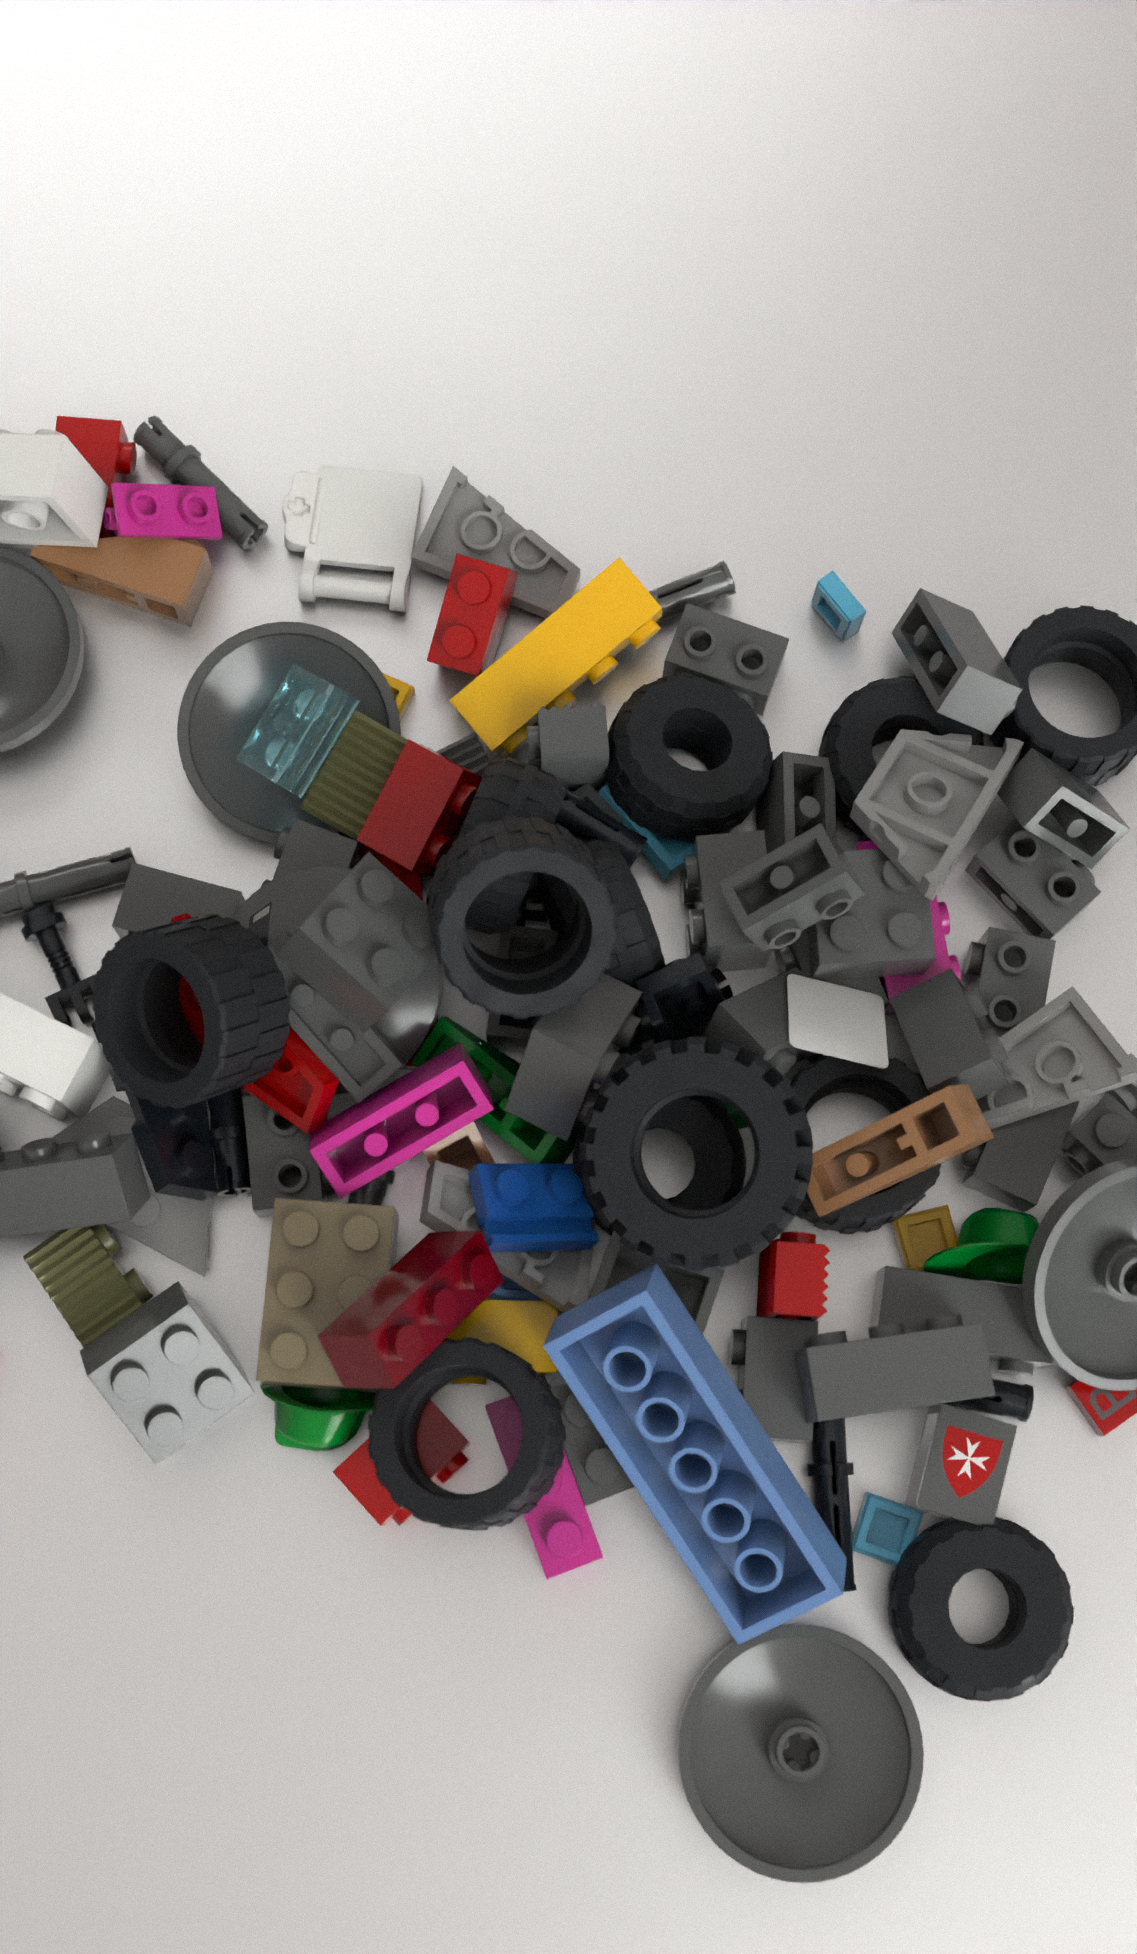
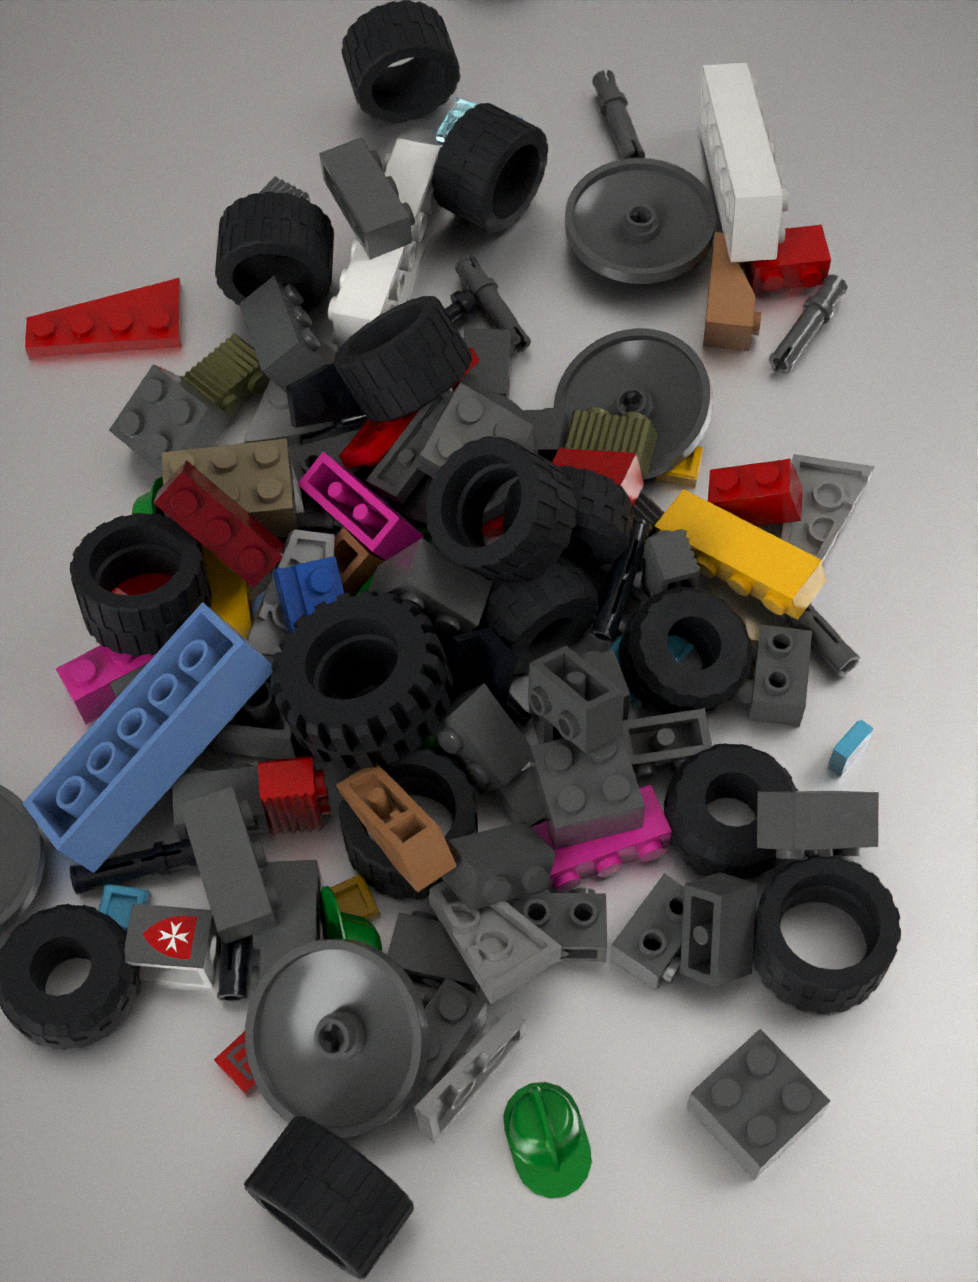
camera: 85 degrees right, 15 degrees down
dark pink hinge [103,482,223,540] -> none
clear light blue plate [236,663,360,798] -> none
white piece [282,465,423,612] -> none
white sticker [787,974,889,1069] -> none
light grey wing [850,729,1024,901] -> none

